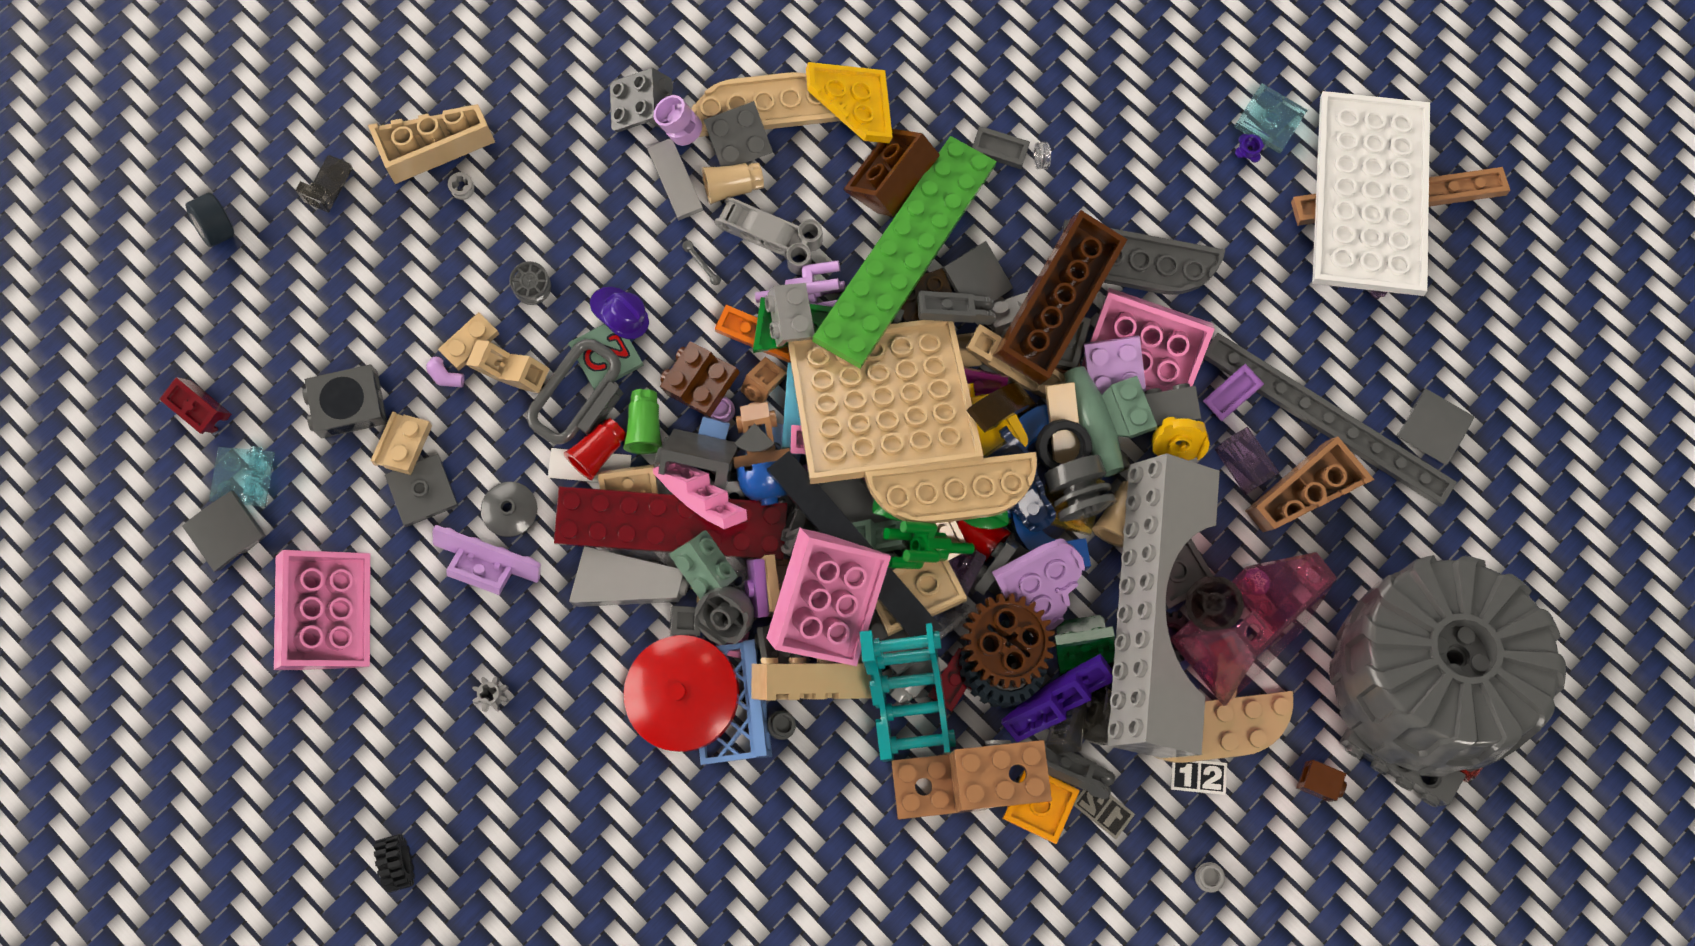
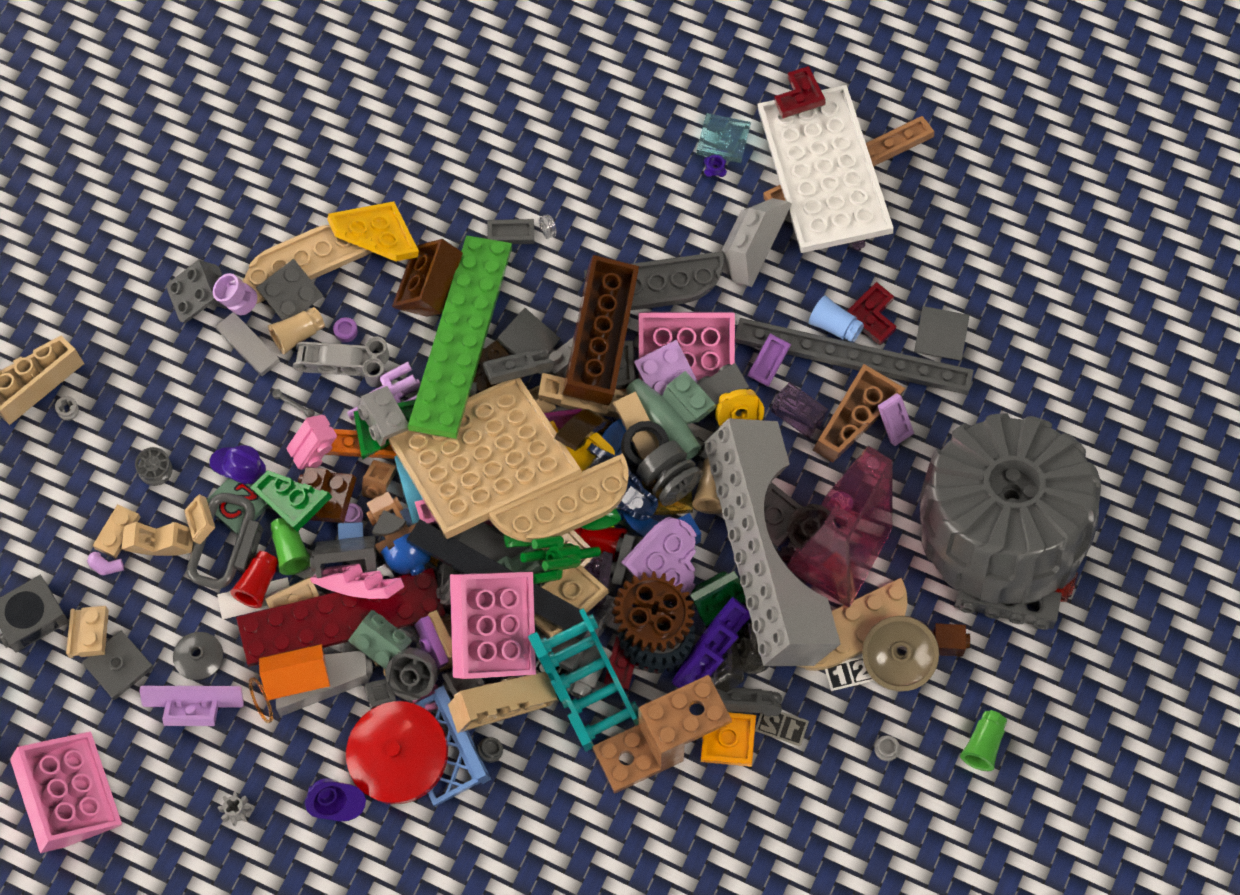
camera: 15 degrees left, 10 degrees down
none -> tan tile [184,494,215,544]
none -> clear orange piece [249,677,273,723]
none -> wing [250,470,332,532]
none -> orange piece [259,644,330,701]
none -> bright pink brick [286,415,337,470]
none -> dark purple piece [305,778,366,821]
none -> medium lavender tile [333,317,358,342]
none -> light grey wedge [722,198,792,287]
none -> dark red plate [774,66,826,118]
none -> light blue plant [809,295,864,343]
none -> dark red plate [847,282,897,346]
none -> dark tan dish [862,616,939,691]
none -> lavender plate [878,393,914,446]
none -> bright green plant [960,710,1007,772]

